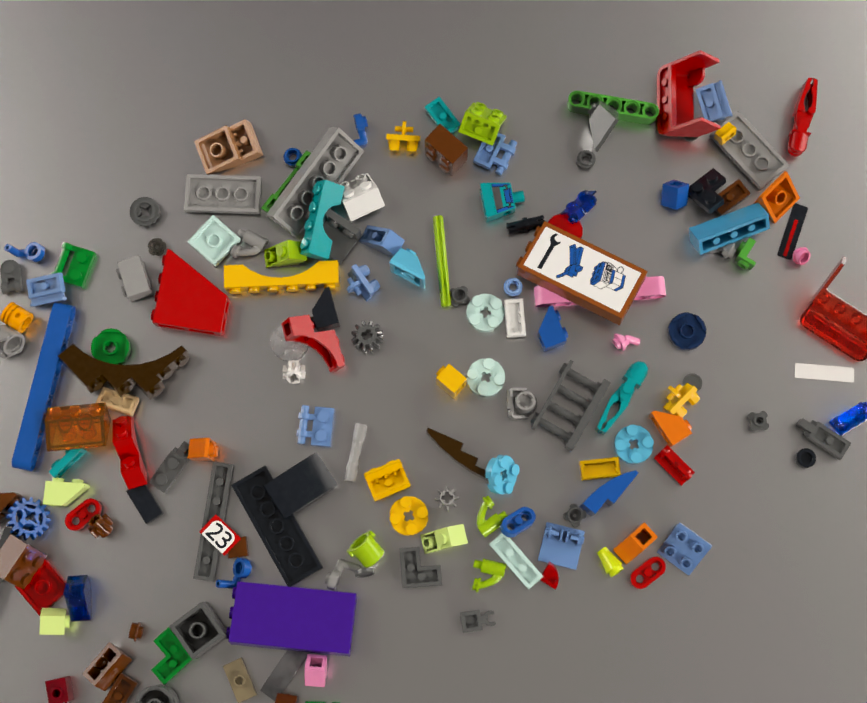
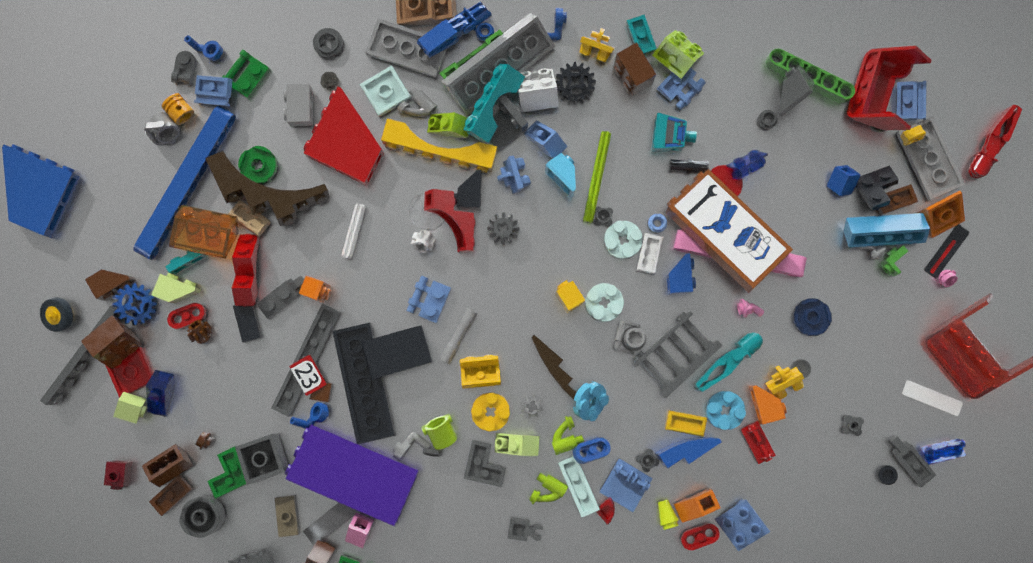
camera: 20 degrees right, 5 degrees up
none -> white axle [342,204,366,259]
none -> blue arm [417,1,492,58]
none -> black gear [556,62,596,104]

